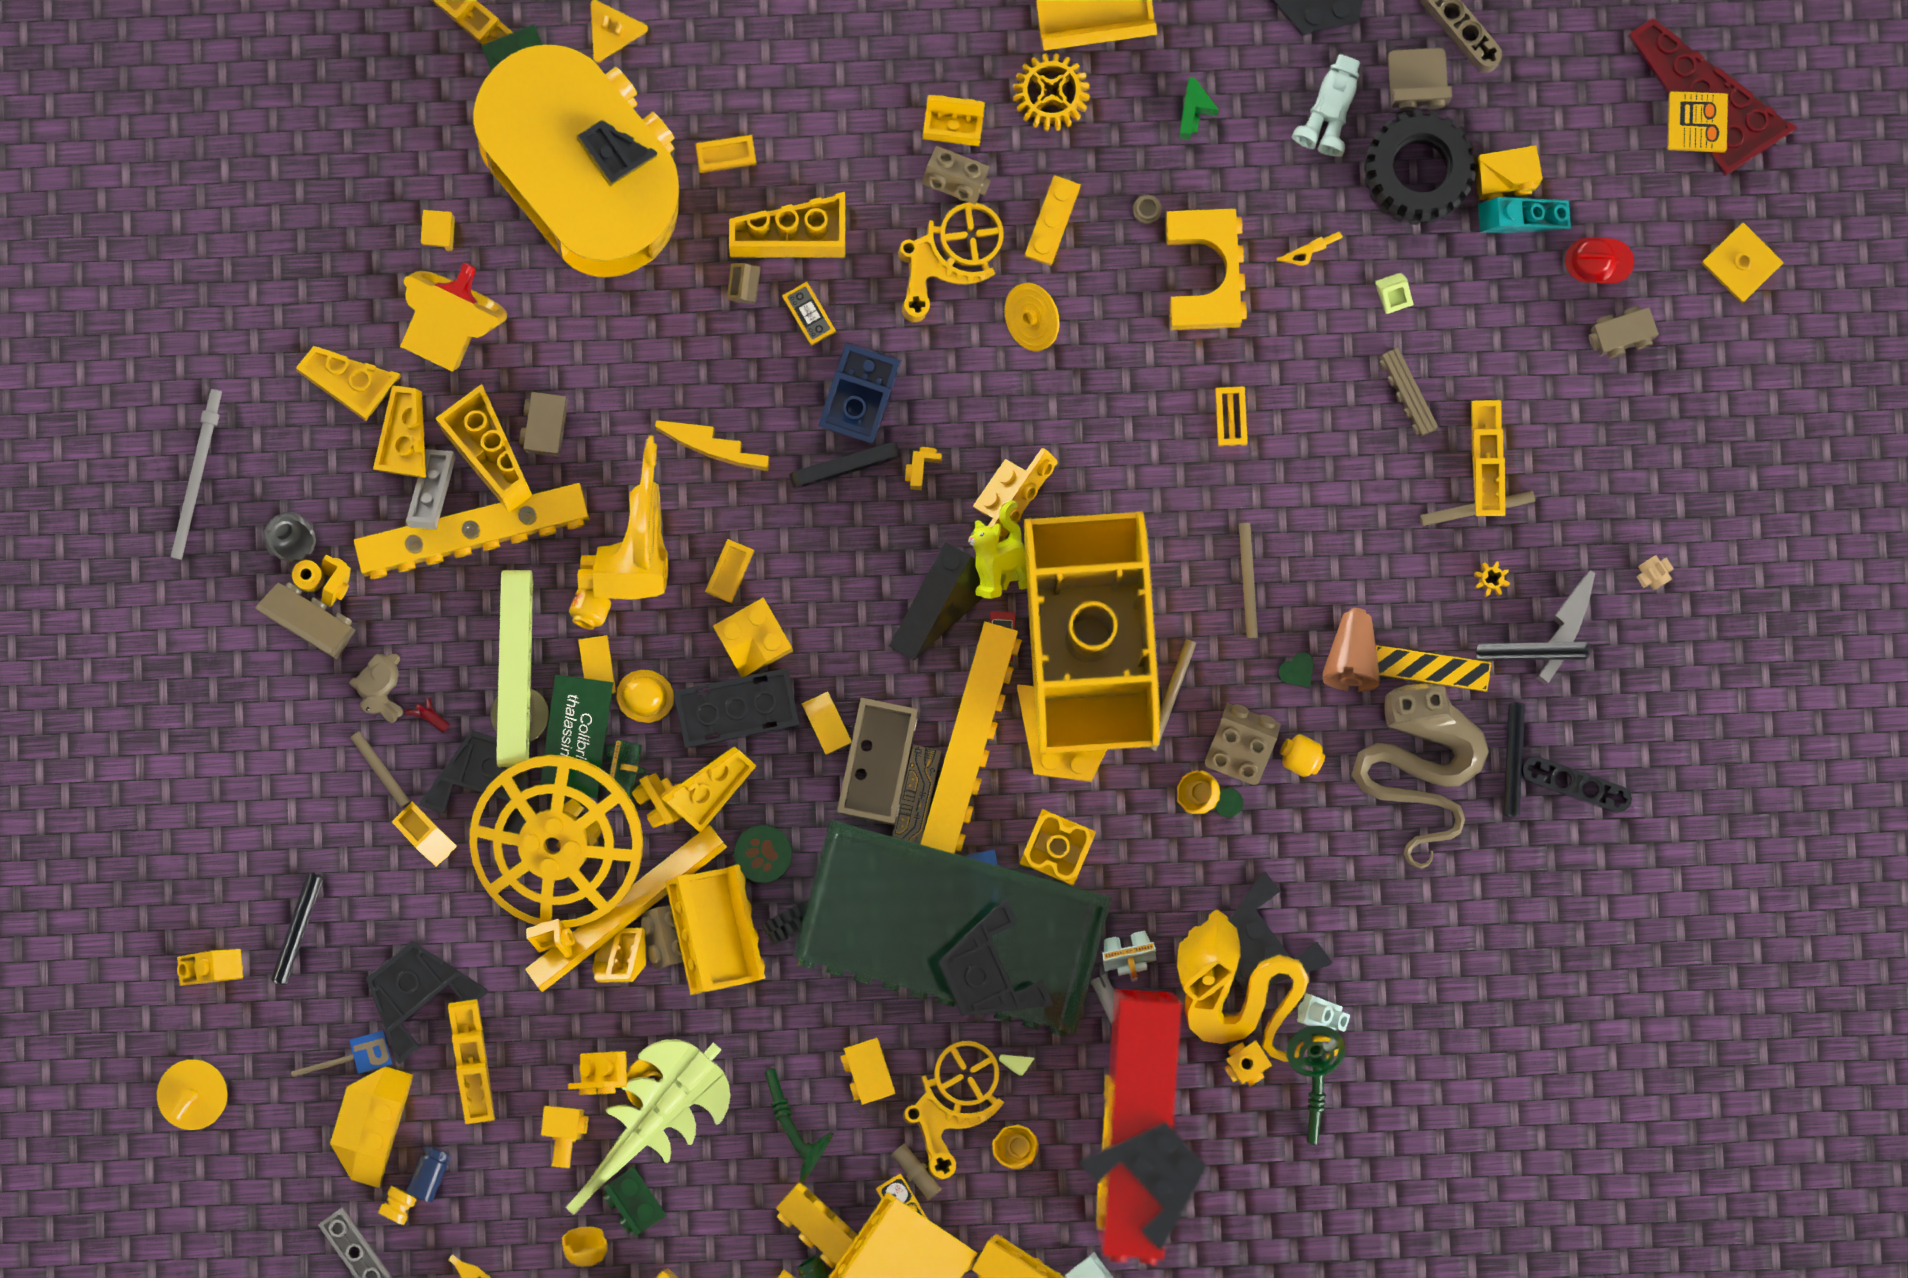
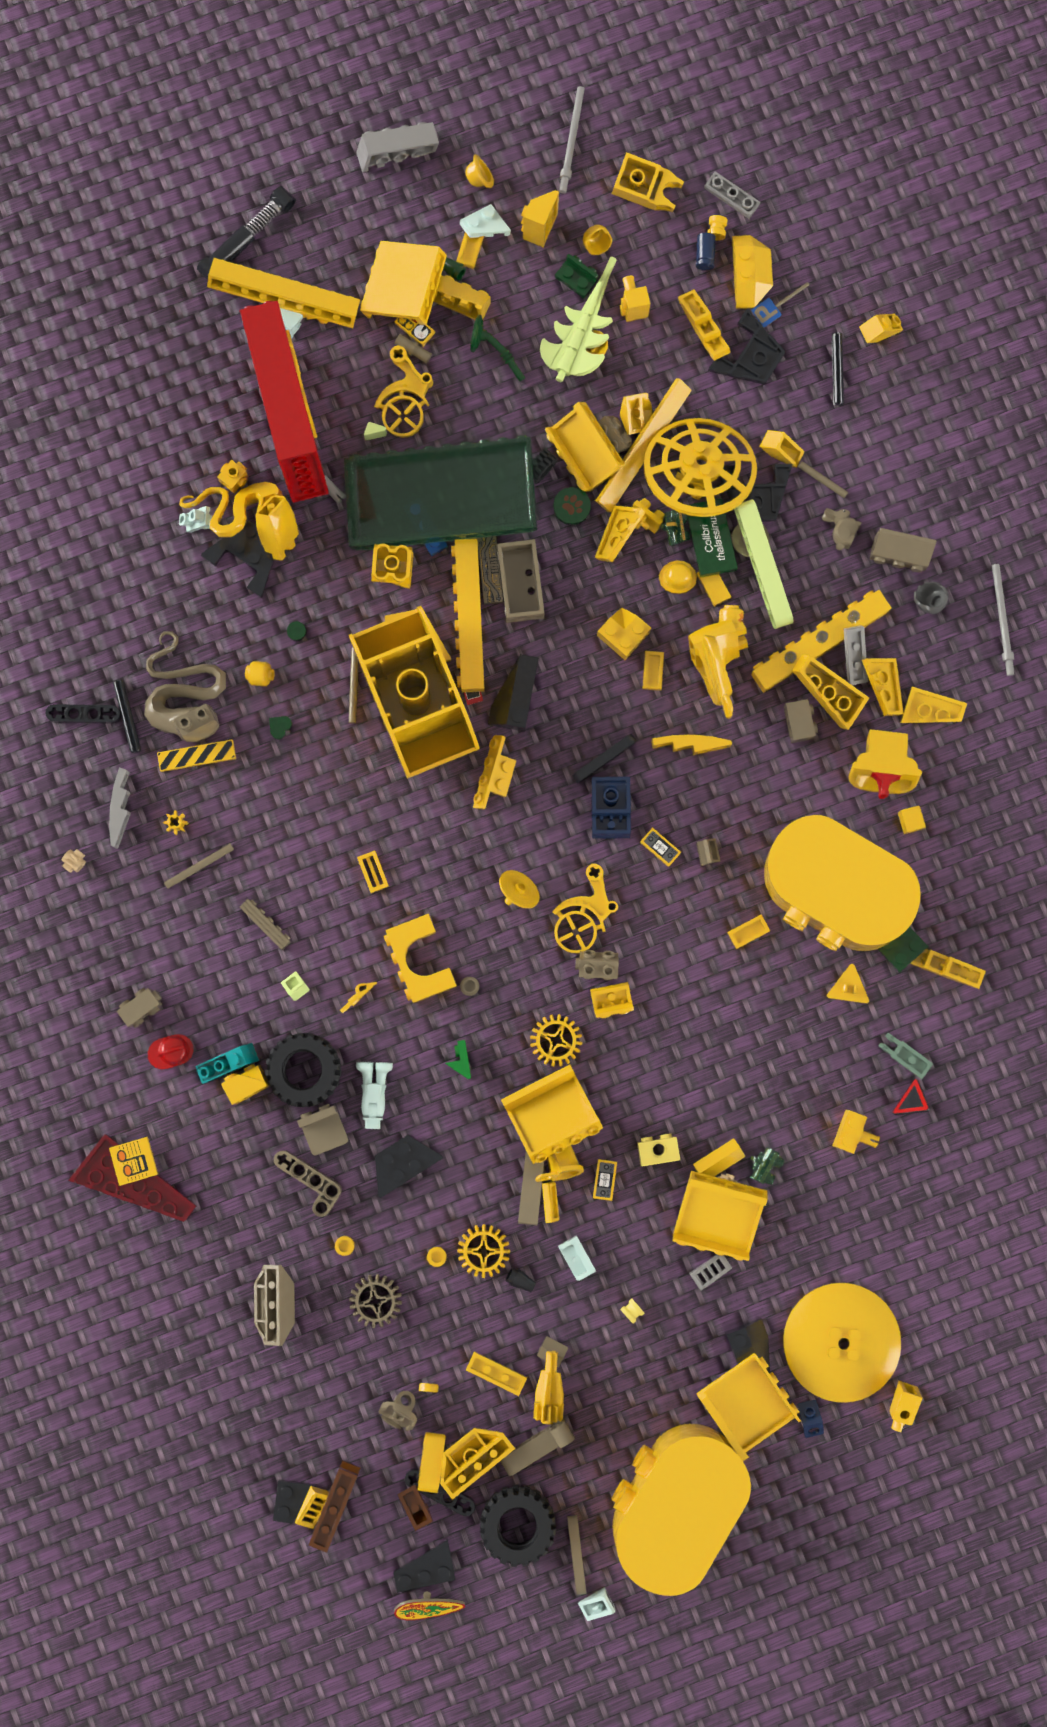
camera: 160 degrees right, 0 degrees up
yellow shield [157,1059,228,1130] -> none
yellow brick [292,560,325,592] -> none
yellow bracket [321,555,351,607] -> none
dark red bar [405,698,450,733] -> none
yellow bracket [526,919,574,958] -> none
yellow bracket [568,1051,627,1095] -> none
black wing [576,120,658,186] -> none
black piece [673,668,799,749] -> none
yellow wedge [729,192,845,258] -> none
yellow slope [802,691,852,755] -> none
yellow brick [840,1038,896,1105] -> none
yellow bracket [905,447,942,490] -> none
black wing [937,900,1054,1016] -> none
neon yellow animal [968,500,1027,599] -> none
yellow hair [992,1124,1039,1169] -> none
yellow plate [1025,175,1081,266] -> none
black wing [1079,1121,1208,1251] -> none
light aqua hips [1102,931,1156,982] -> none
yellow hair [1177,770,1220,814] -> none
dark tan bracket [1205,703,1281,785] -> none
dark tan bar [1239,523,1258,639] -> none
dark green dish [1286,1025,1345,1144] -> none
nougat cone [1322,608,1380,692] -> none
yellow slope [1471,400,1505,516] -> none
black axle [1476,642,1590,661] -> none
yellow plate [1701,222,1784,304] -> none

